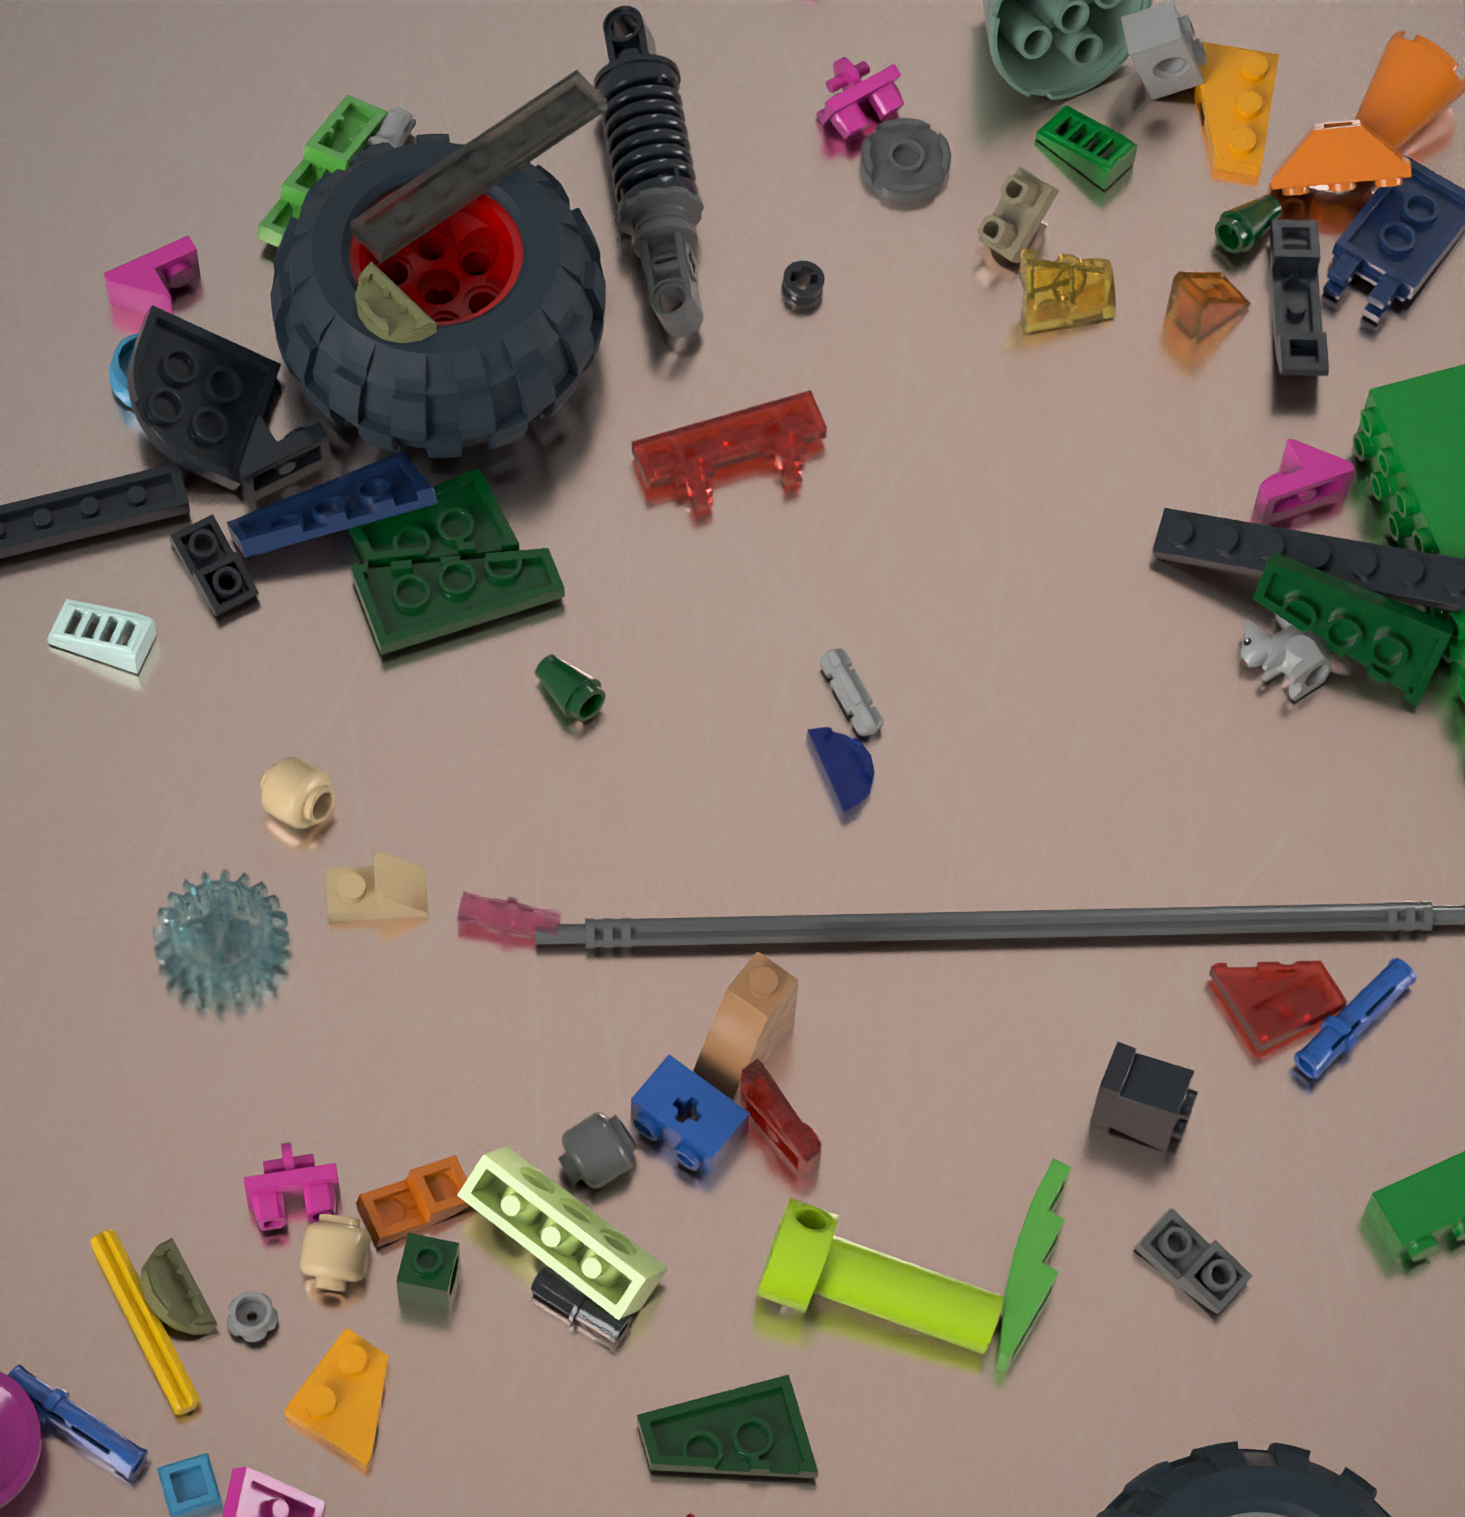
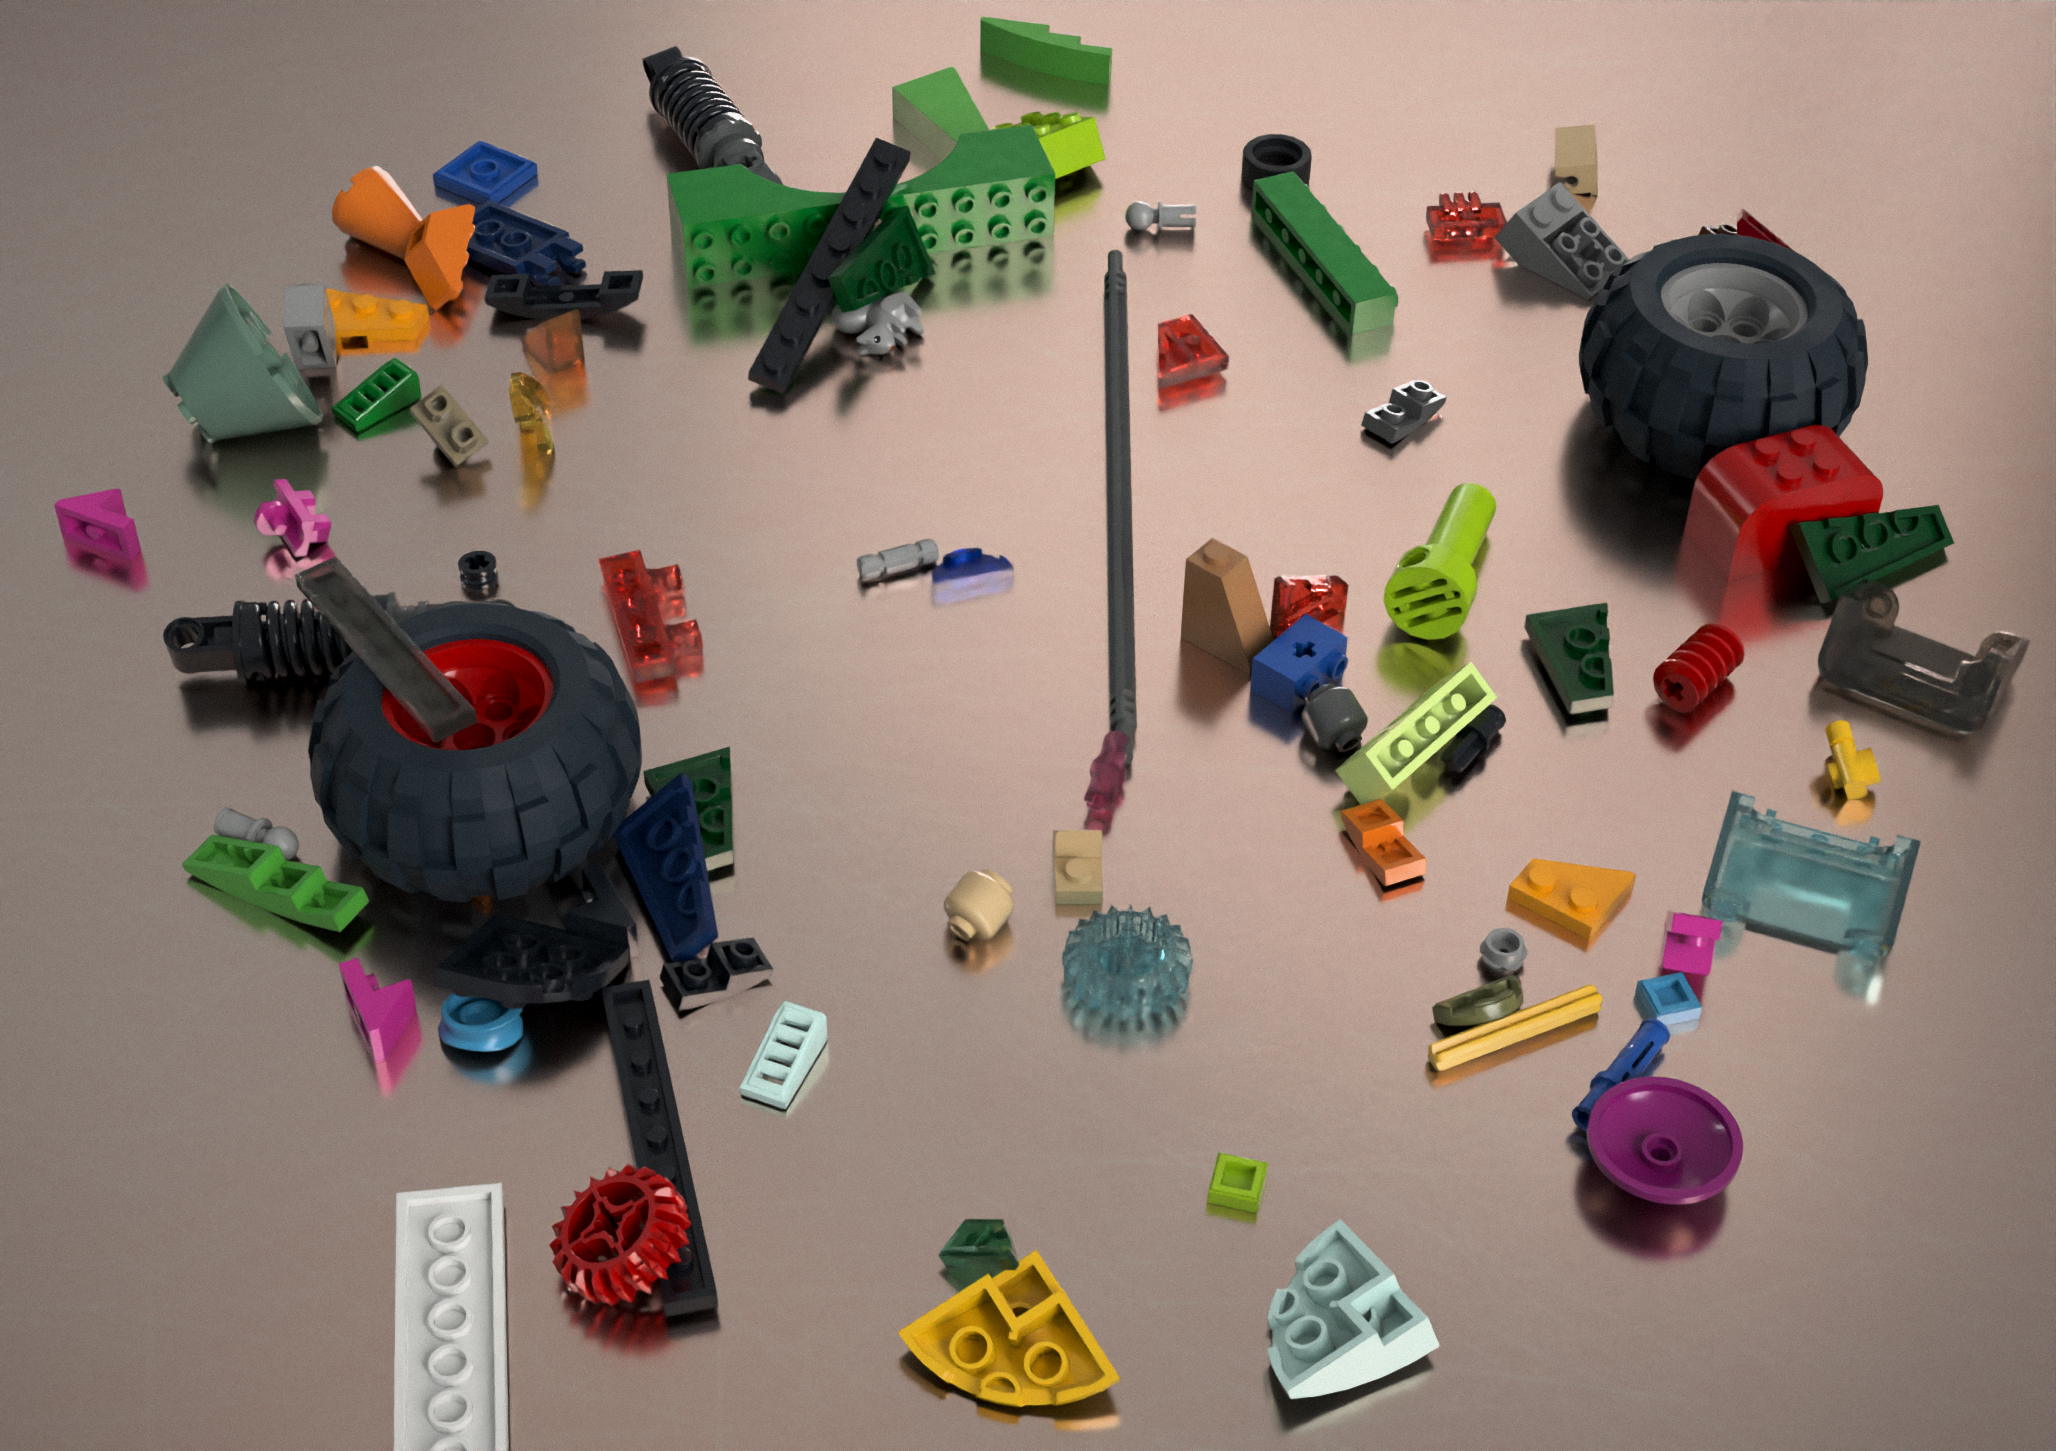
camera: 85 degrees left, 20 degrees down
dark pink hips [243,1142,340,1231] -> none
tan head [299,1214,371,1292] -> none
dark green wing [350,548,565,655] -> none
olive tile [355,262,437,343] -> none
dark green brick [396,1233,461,1312] -> none
dark green cone [535,654,606,722] -> none
dark grey tile [860,117,952,203] -> none
bright green slope [996,1158,1071,1374] -> none
black hips [1090,1041,1198,1152] -> none
dark green cone [1215,194,1282,253] -> none
dark pink slope [1254,439,1355,522] -> none
blue pin [1294,958,1417,1078] -> none

